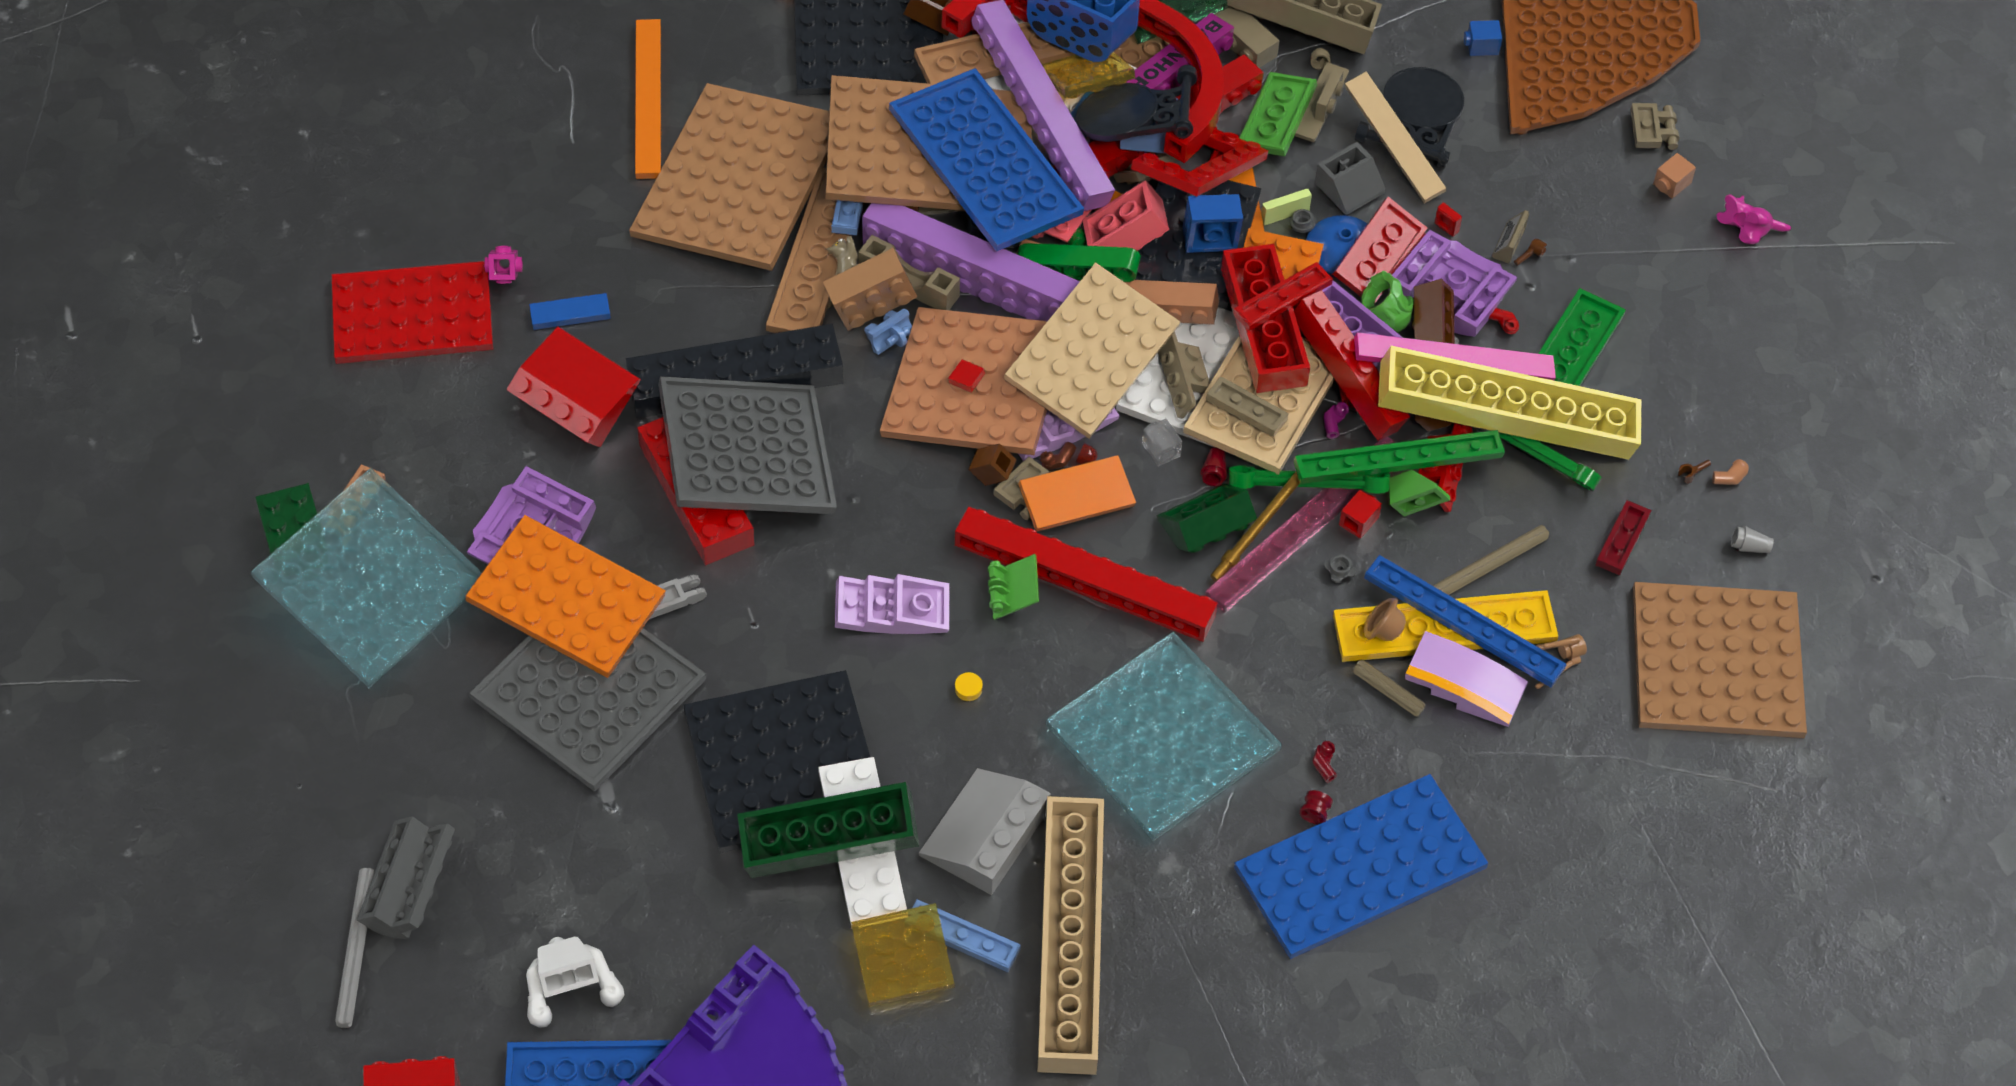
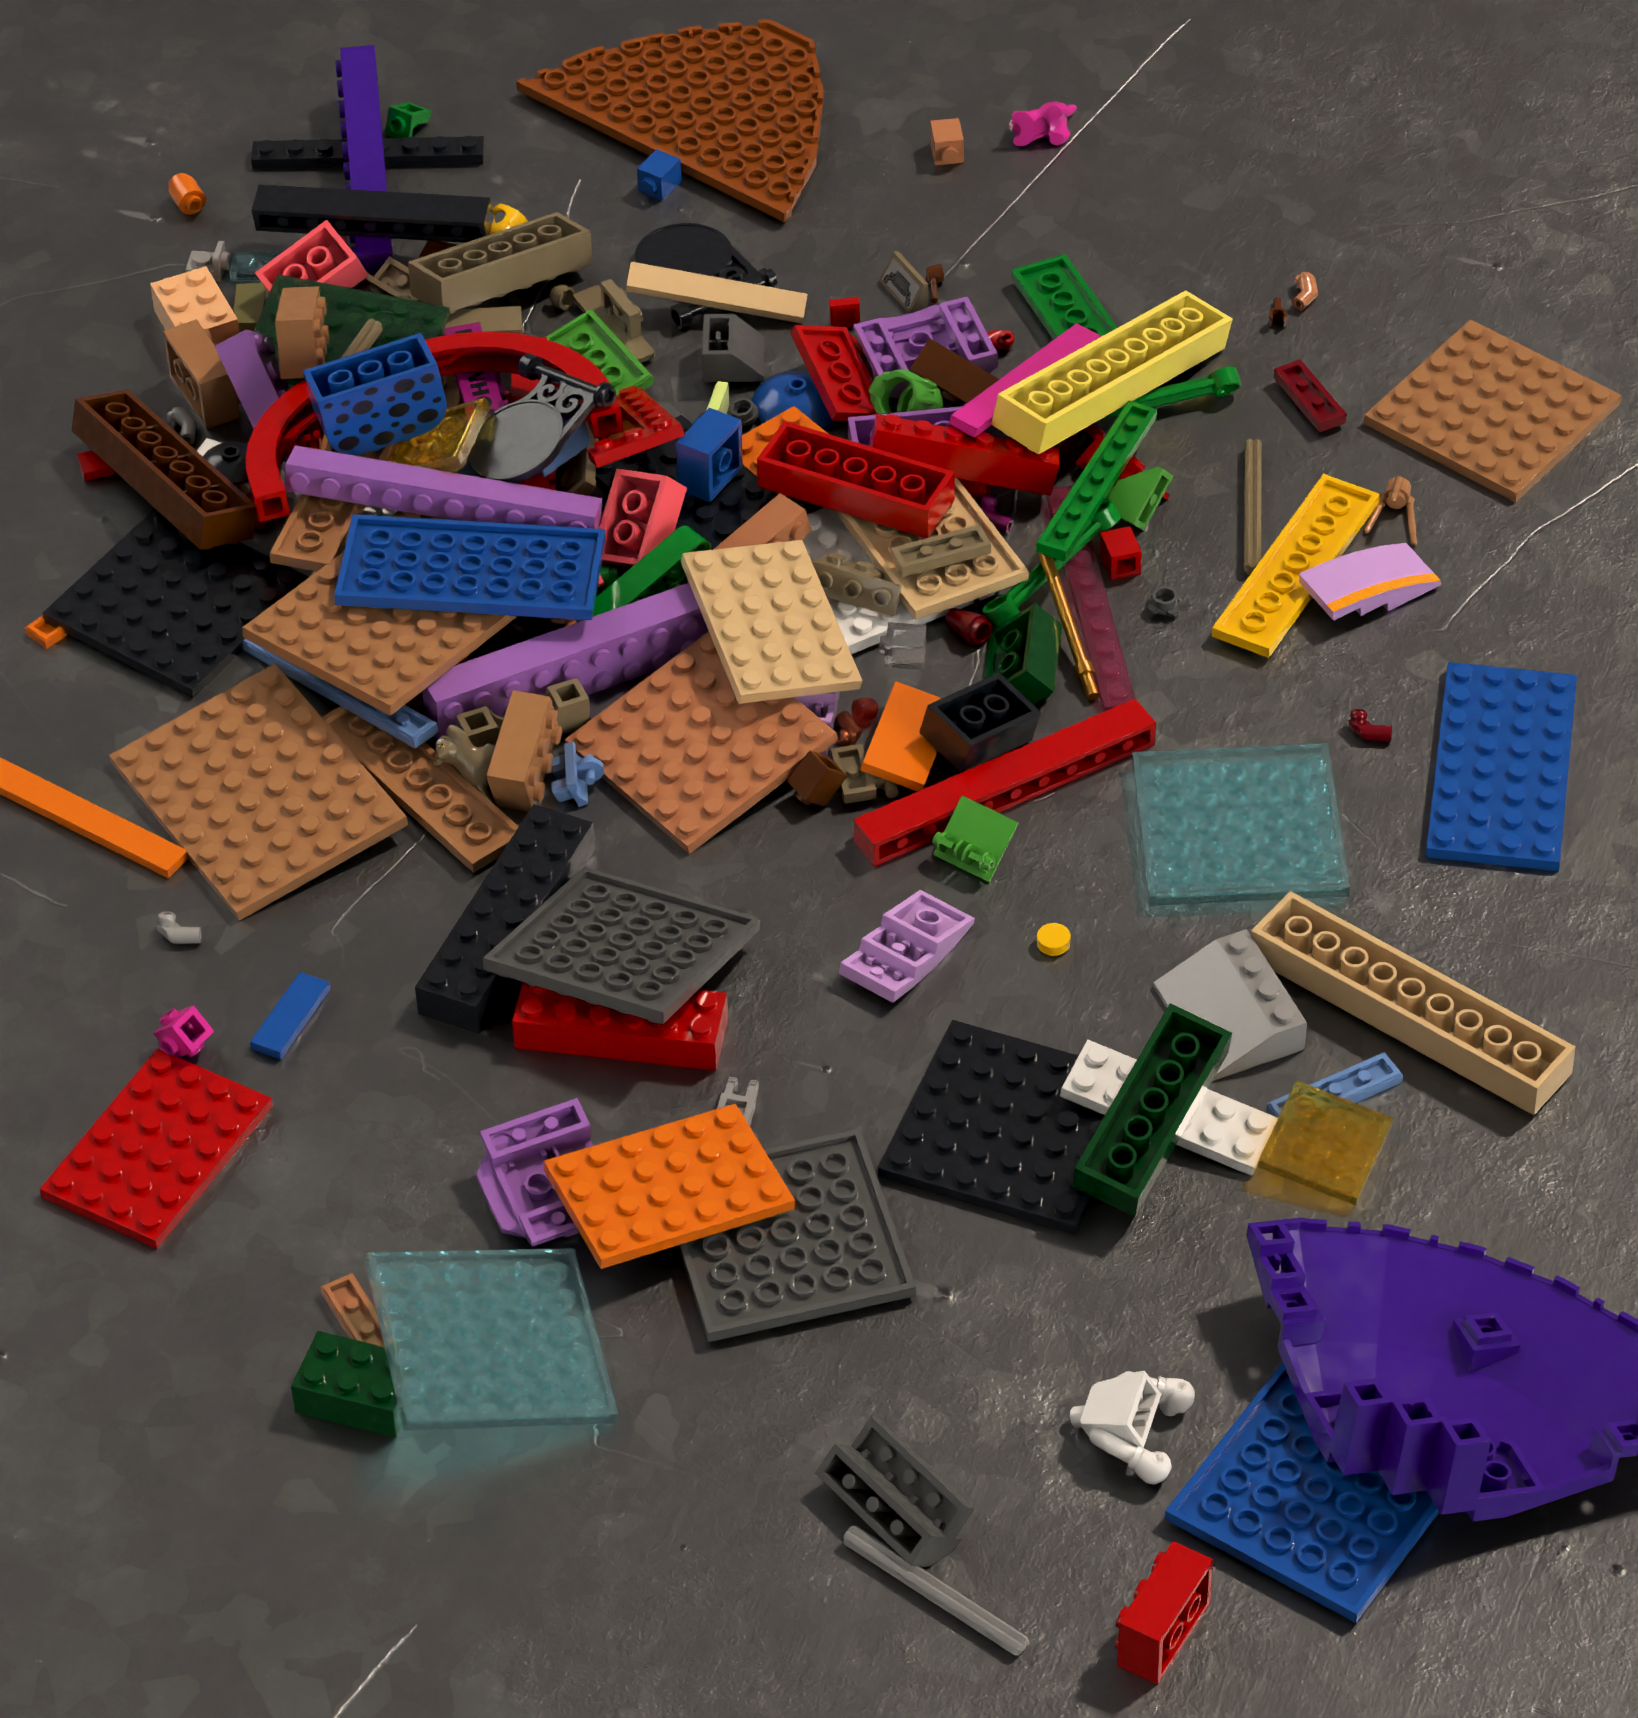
camera: 50 degrees left, 10 degrees down
red slope [506,327,641,447] -> none
red tile [948,359,985,393] -> none
red tile [1233,262,1333,331] -> none
dark red wheel [1299,790,1333,825] -> none
dark tan axle [1353,660,1425,717] -> none
blue tile [1364,555,1566,688] -> none
medium nougat hat [1364,598,1406,641] -> none
dark tan plate [1630,103,1680,150] -> none
light grey cone [1731,525,1774,554] -> none
none -> light grey arm [156,912,201,944]
none -> black brick [919,673,1041,773]

